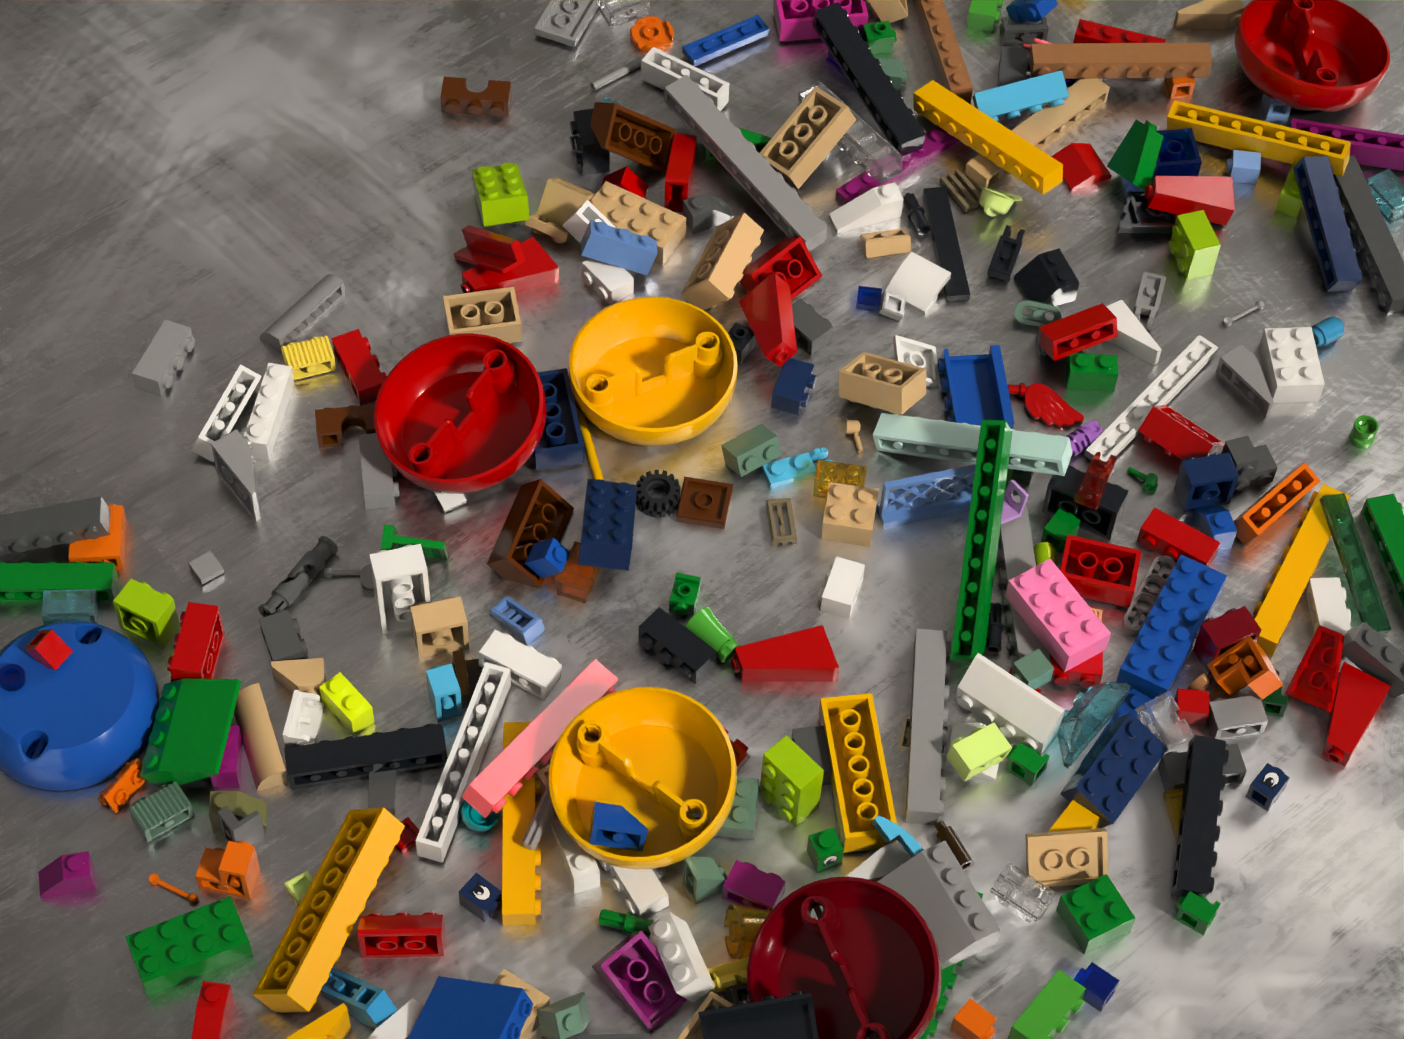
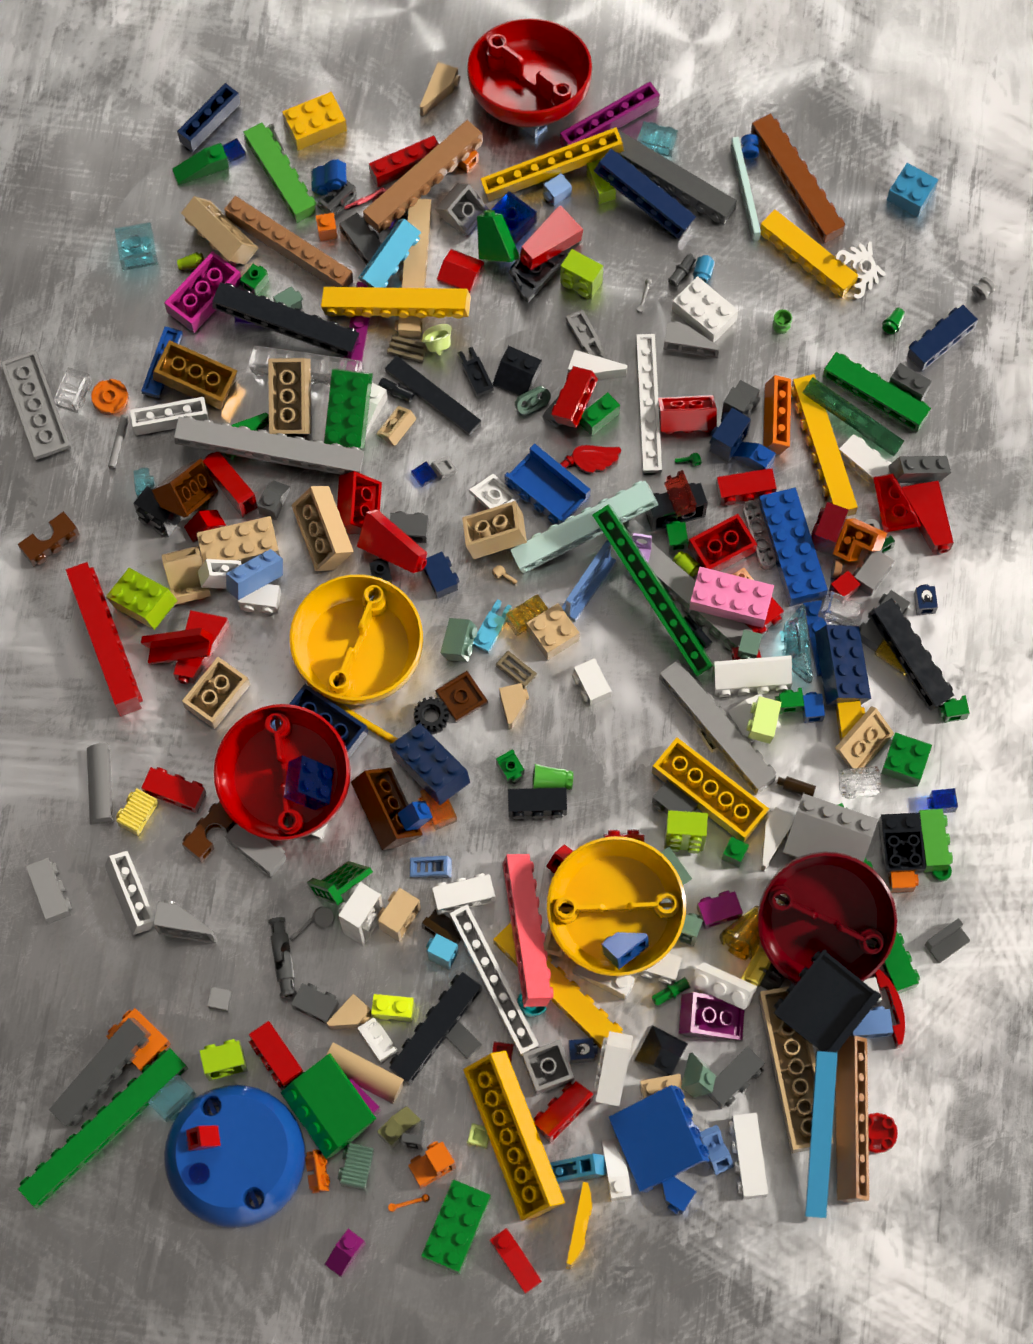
camera: 40 degrees left, 15 degrees up
white brick [244,363,295,461] -> none
light grey axle [522,783,554,850] -> none
red slope [731,625,839,682] -> none
medium azure slope [871,816,924,858] -> none
white slope [885,252,951,315] -> none
medium lavender hinge [1066,420,1103,458] -> none
none -> red brick [65,562,143,717]
none -> pearl gold brick [153,340,237,410]
none -> clear blue brick [284,755,334,810]
none -> orange brick [316,213,338,242]
none -> green brick [324,368,373,449]
none -> light grey slope [435,183,489,236]
none -> tan slope [499,683,529,729]
none -> light grey brick [522,1040,574,1096]
none -> white brick [593,1031,633,1106]
none -> black slope [634,1025,688,1076]
none -> dark grey axle [668,254,696,287]
none -> blue brick [802,692,825,723]
none -> black slope [878,813,926,872]

